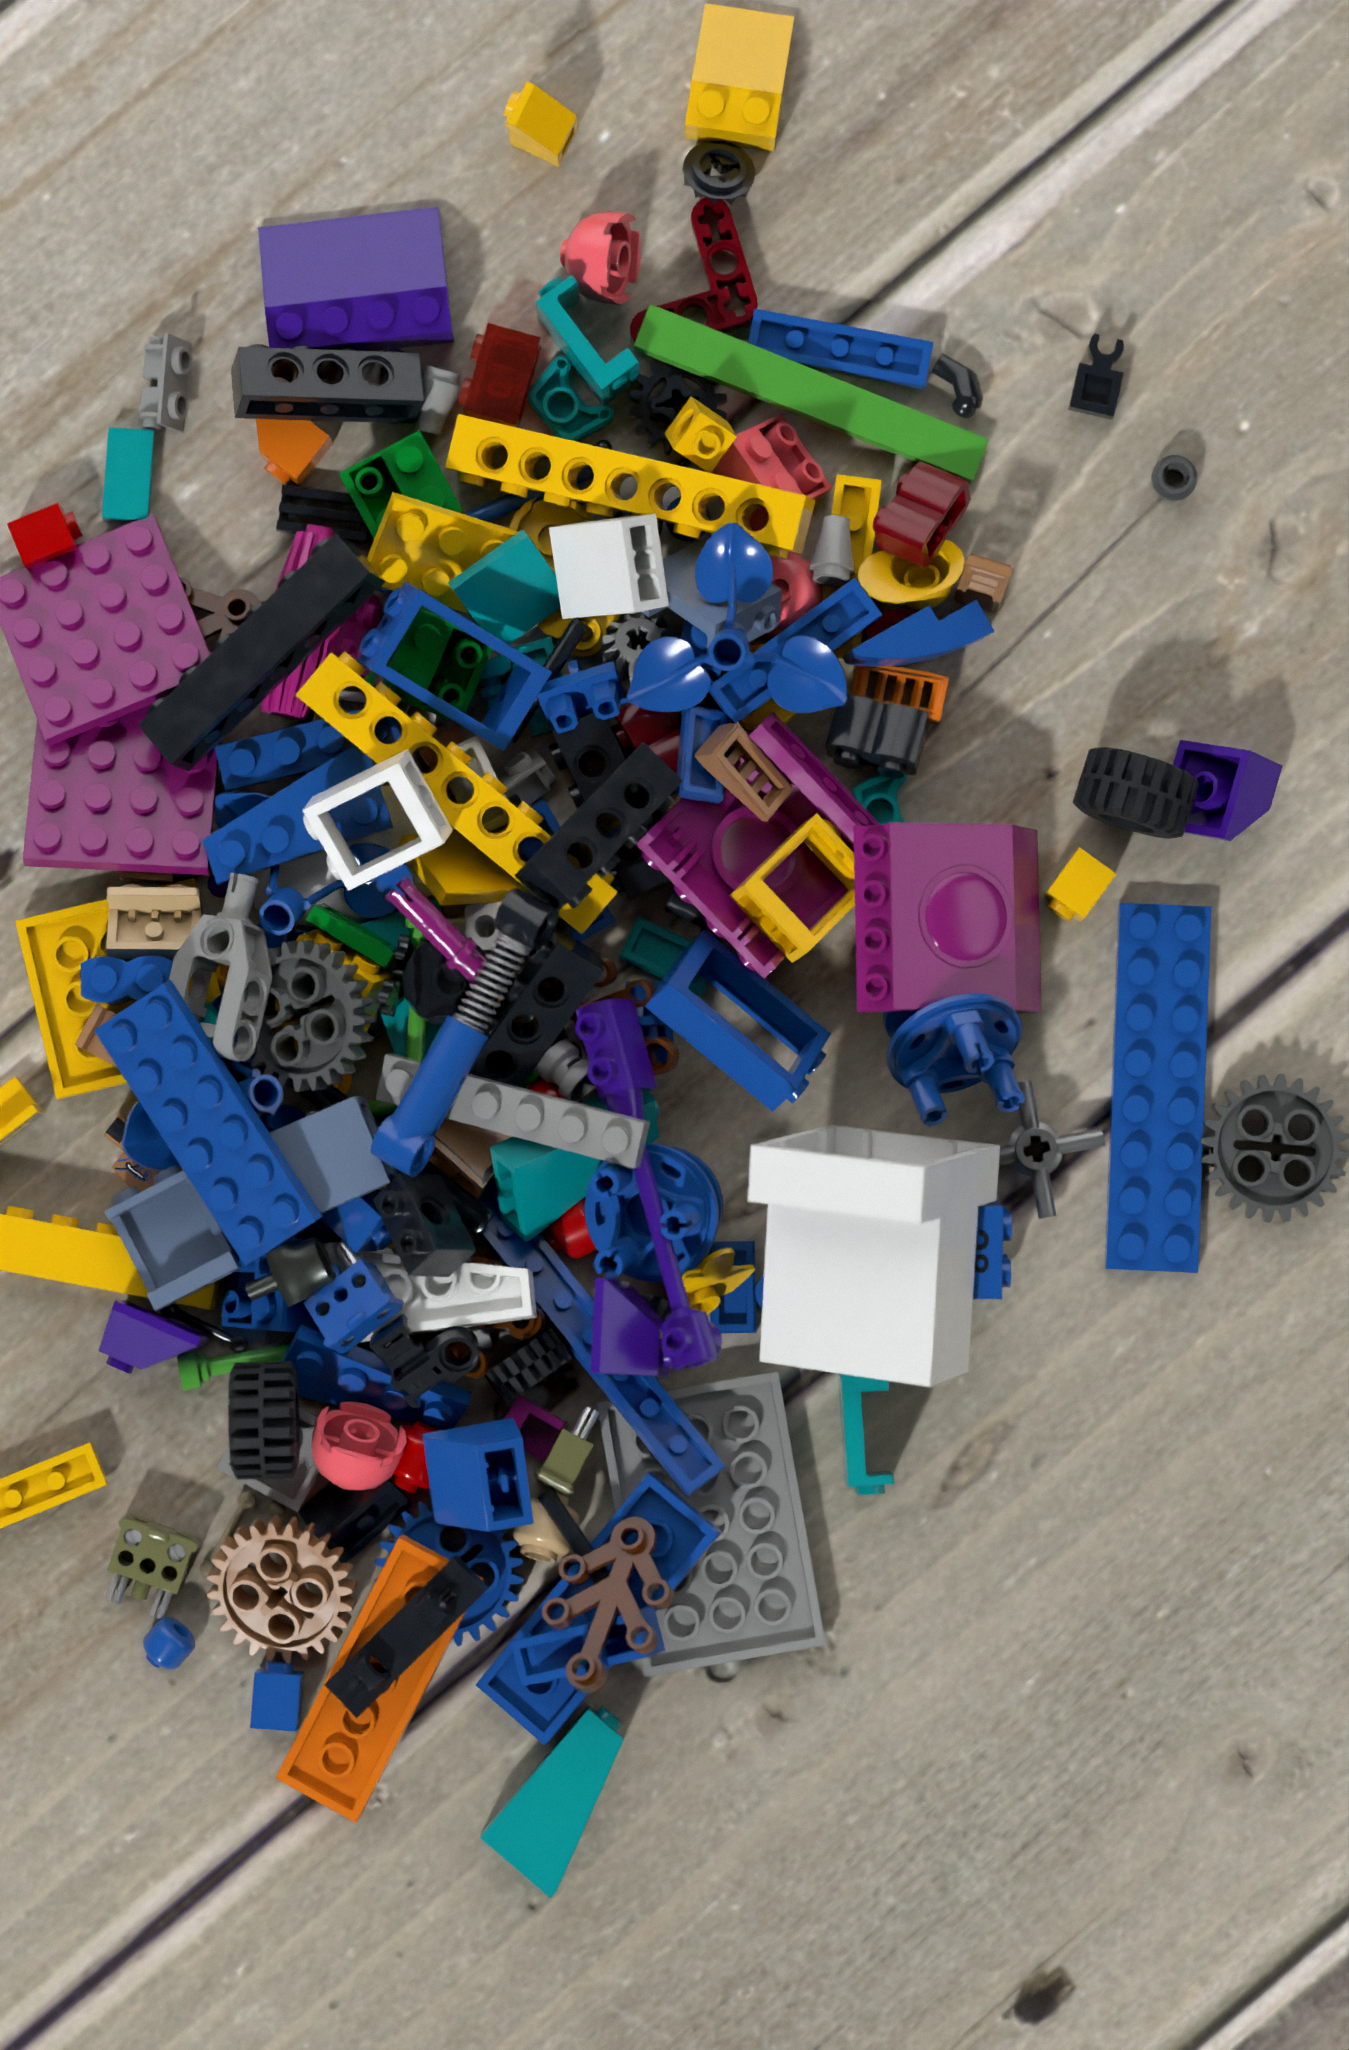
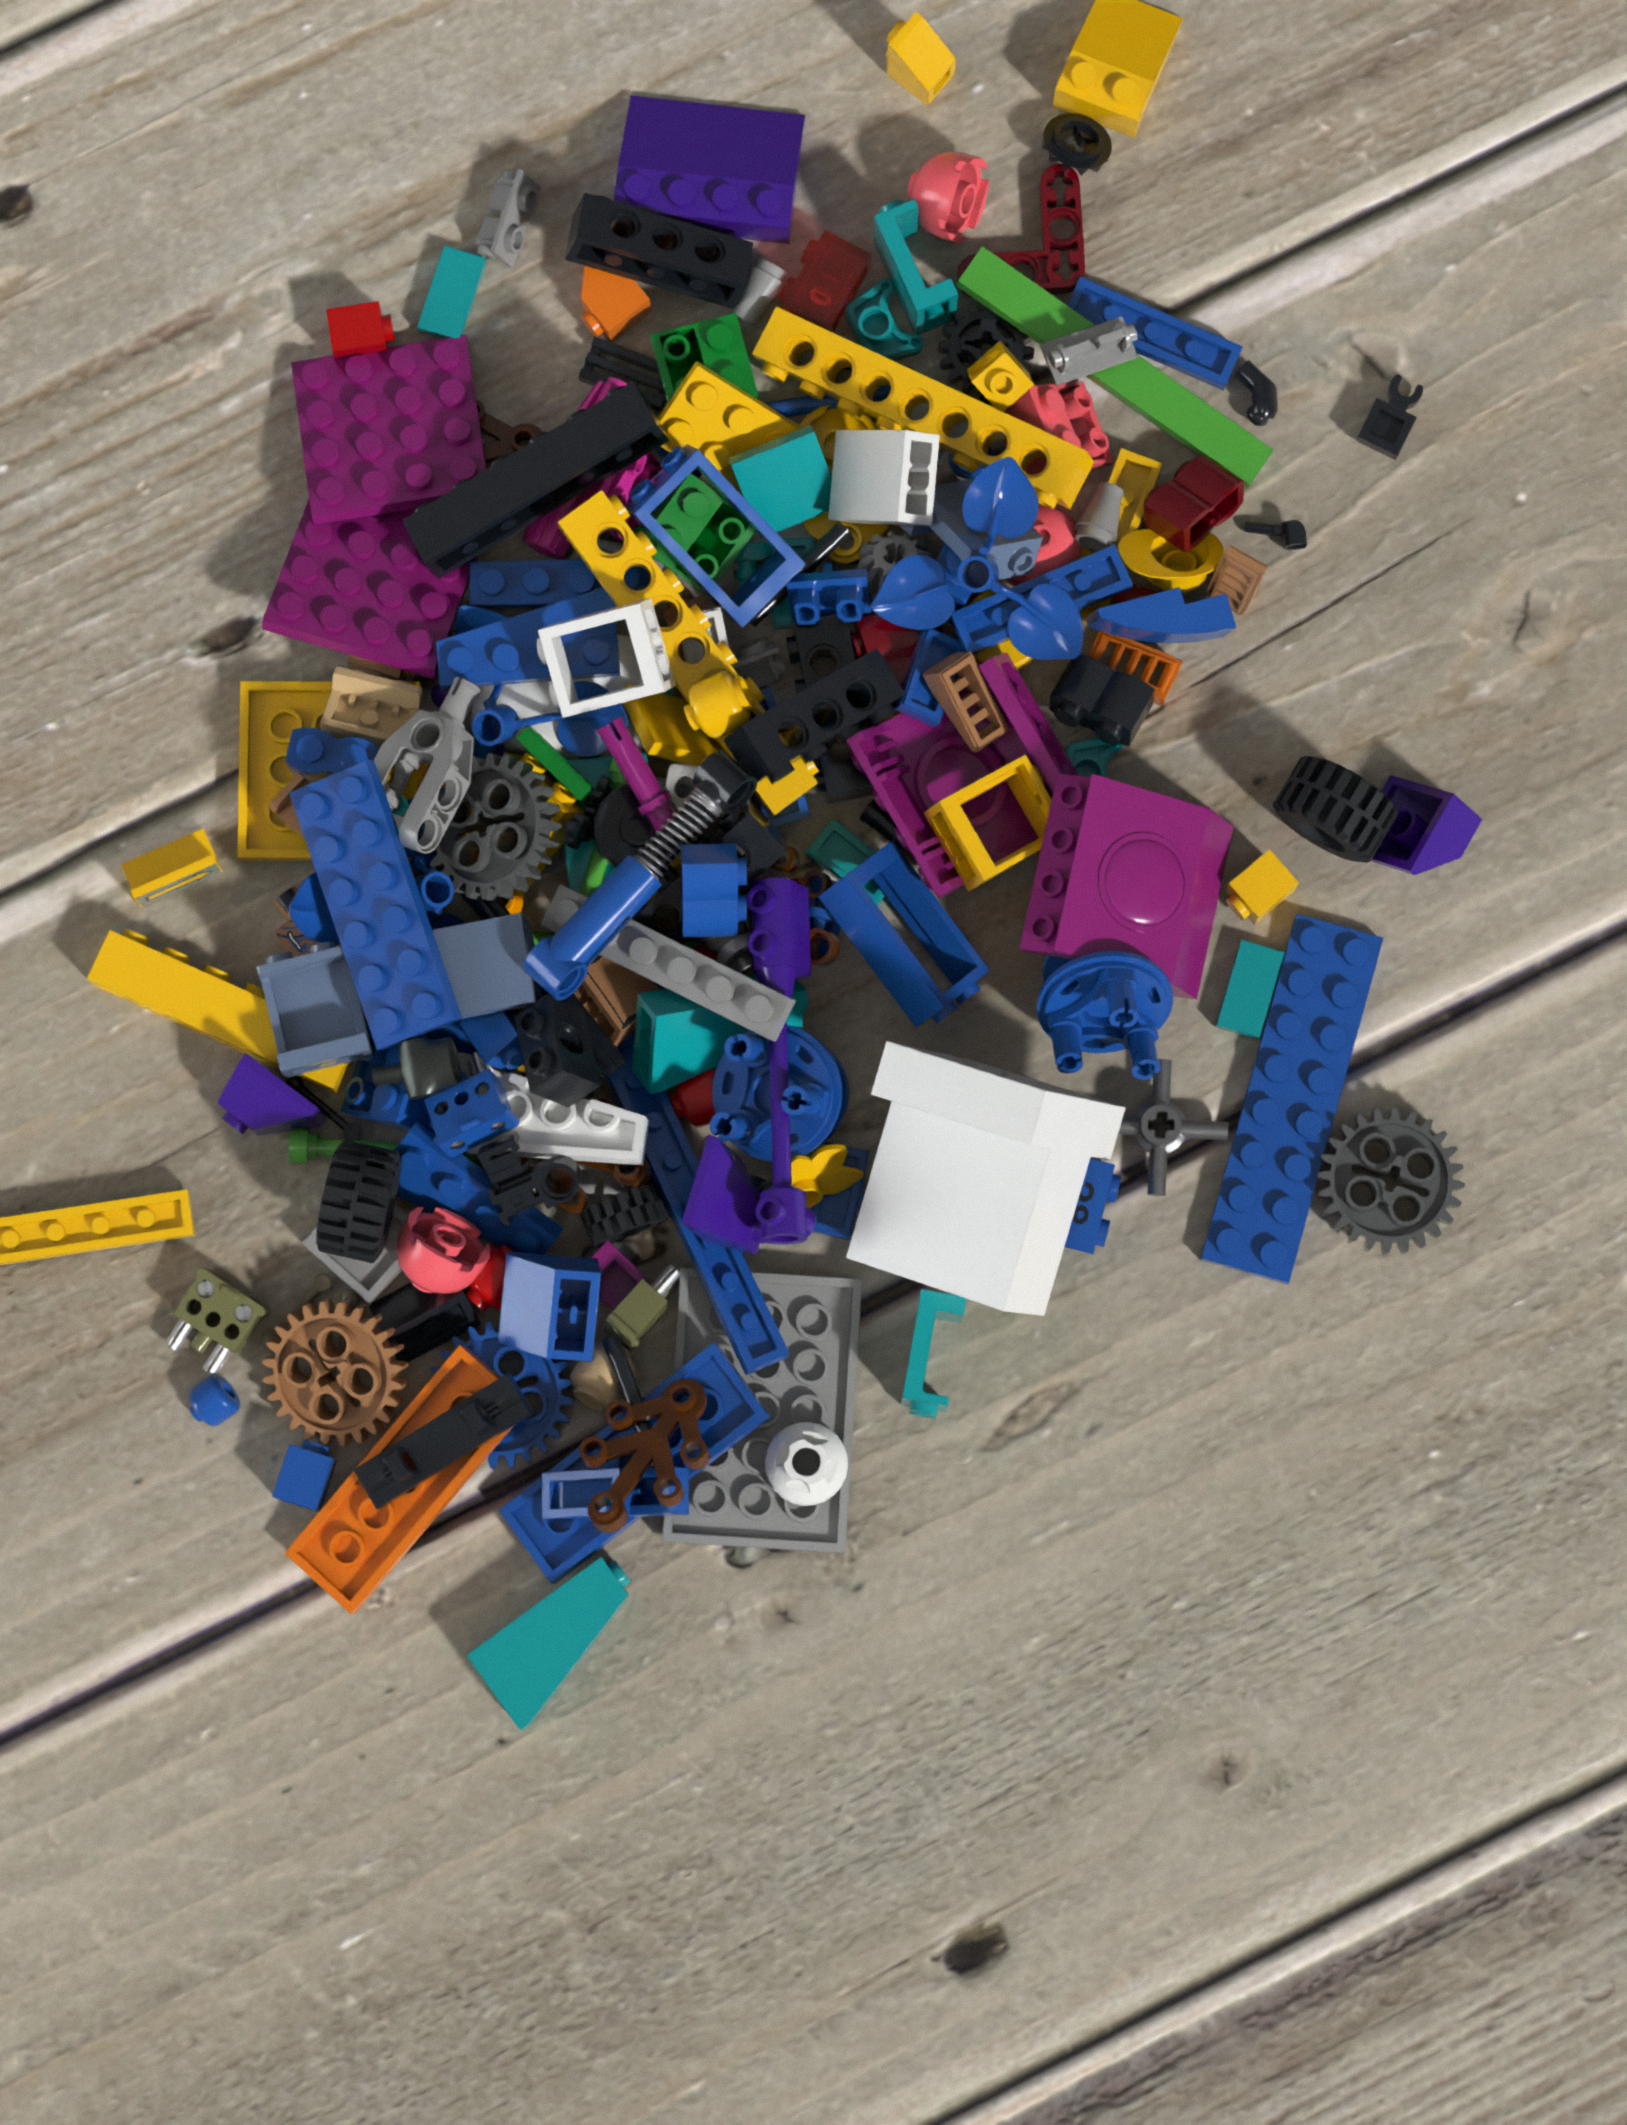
camera: 15 degrees right, 5 degrees down
dark grey plate [1151,455,1197,501] -> none
none -> blue brick [681,844,747,937]
none -> yellow head [684,671,755,738]
none -> white piece [765,1422,848,1506]
none -> light grey hinge [1040,316,1138,386]
none -> teal tile [1215,940,1285,1040]
none -> black hand [1244,520,1307,550]

